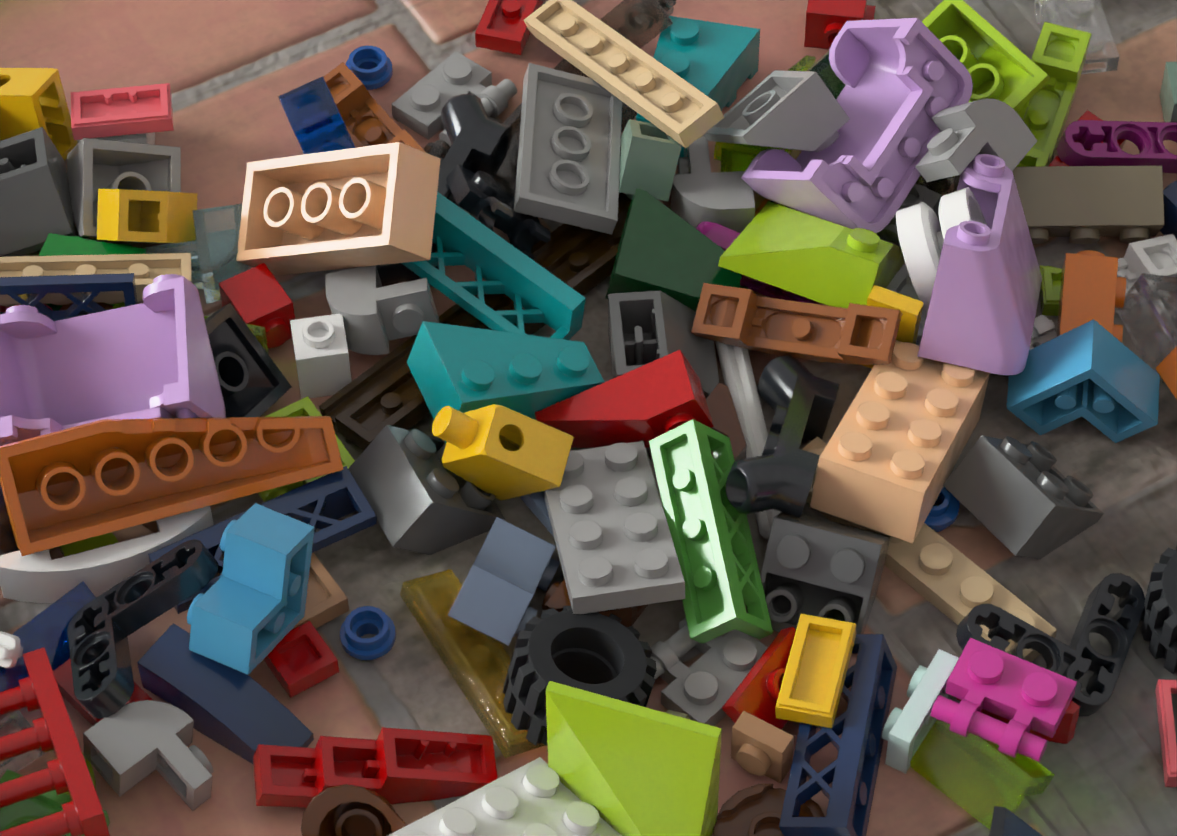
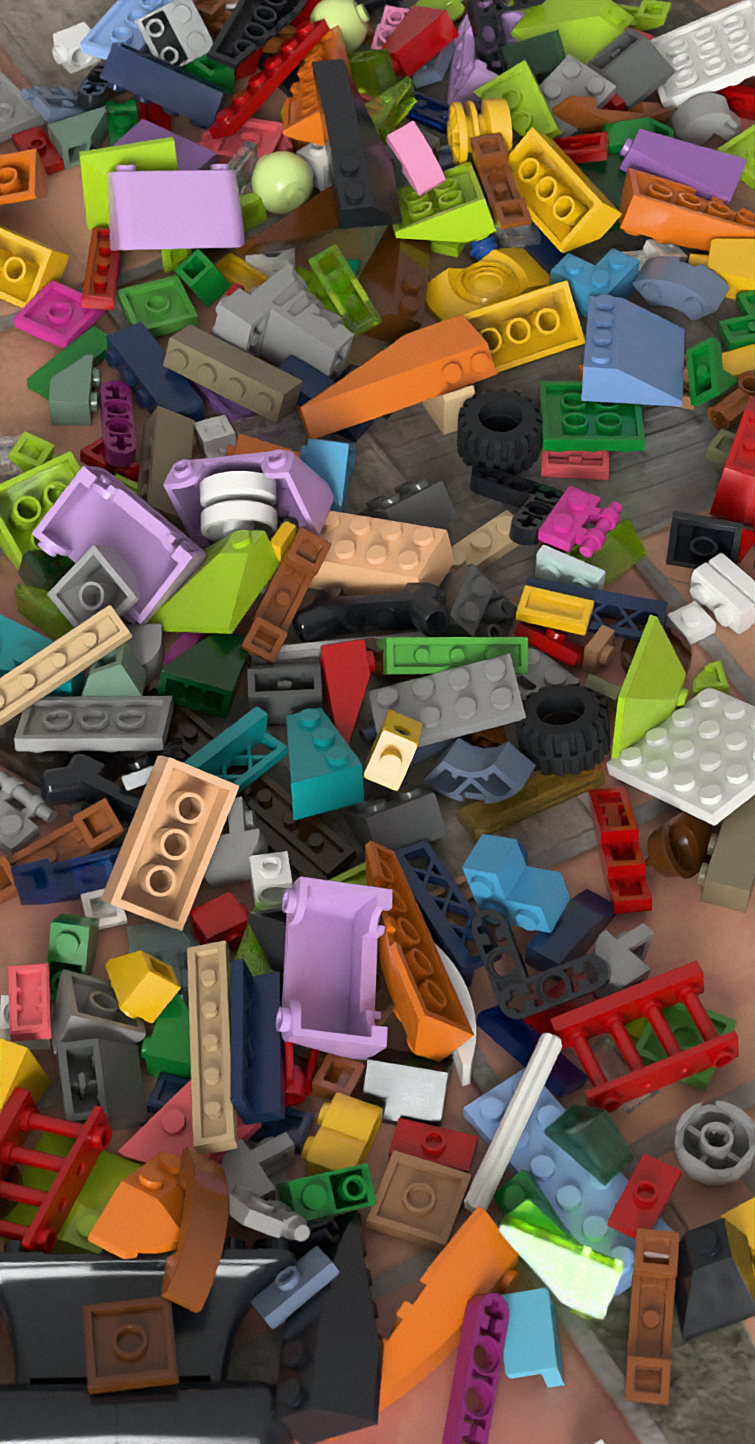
camera: 90 degrees left, 0 degrees up
light grey brick [915,98,1037,182] -> none
none -> green slope [47,913,99,1001]

